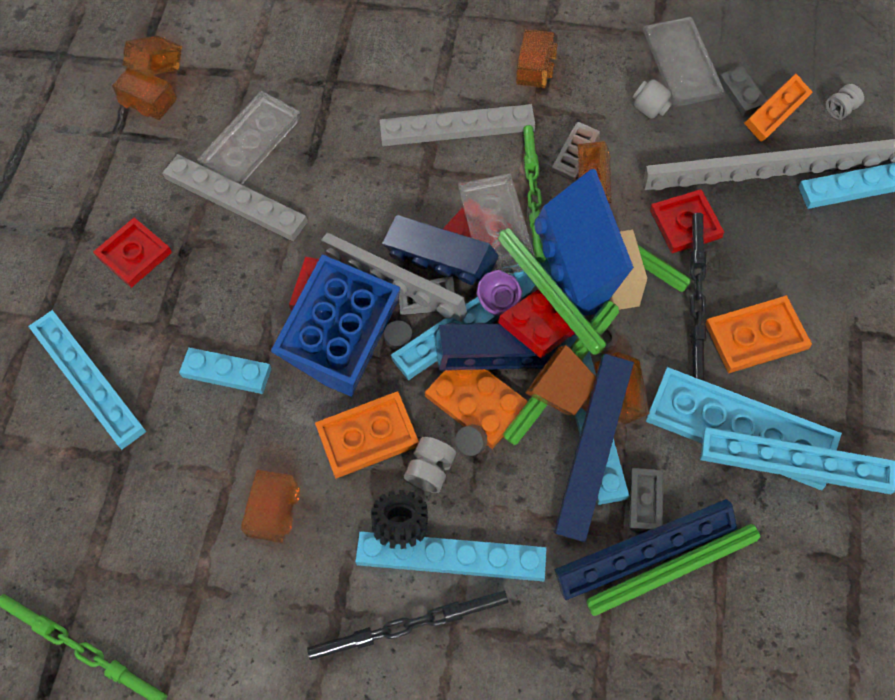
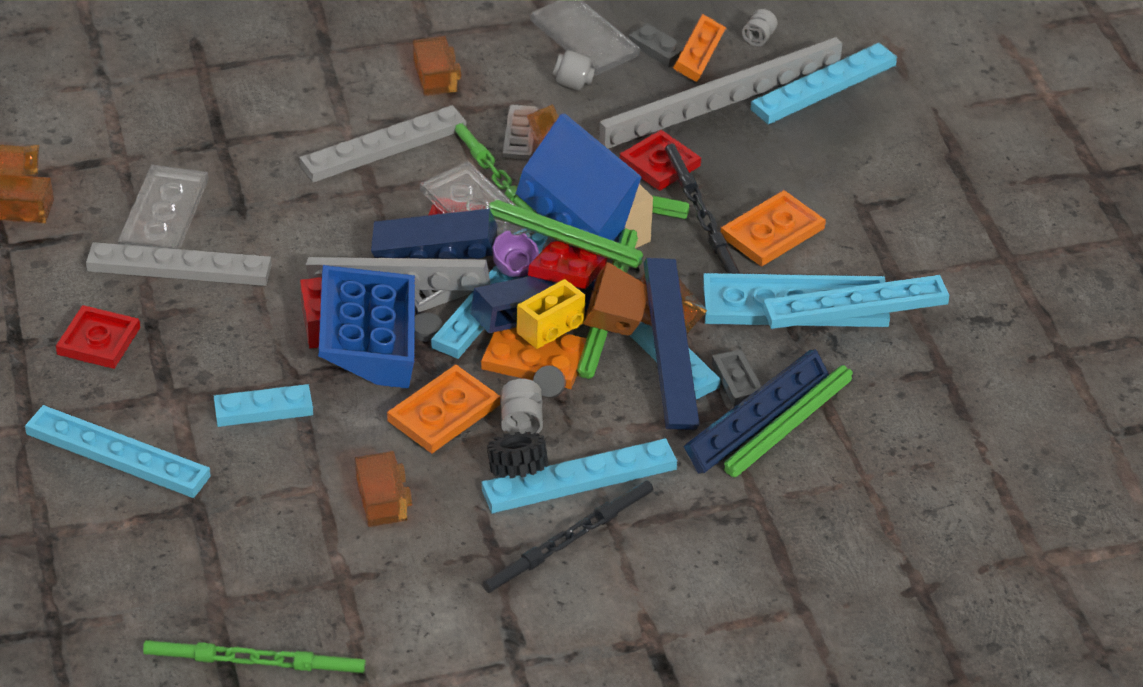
camera: 30 degrees left, 20 degrees down
none -> yellow brick [517,279,585,349]

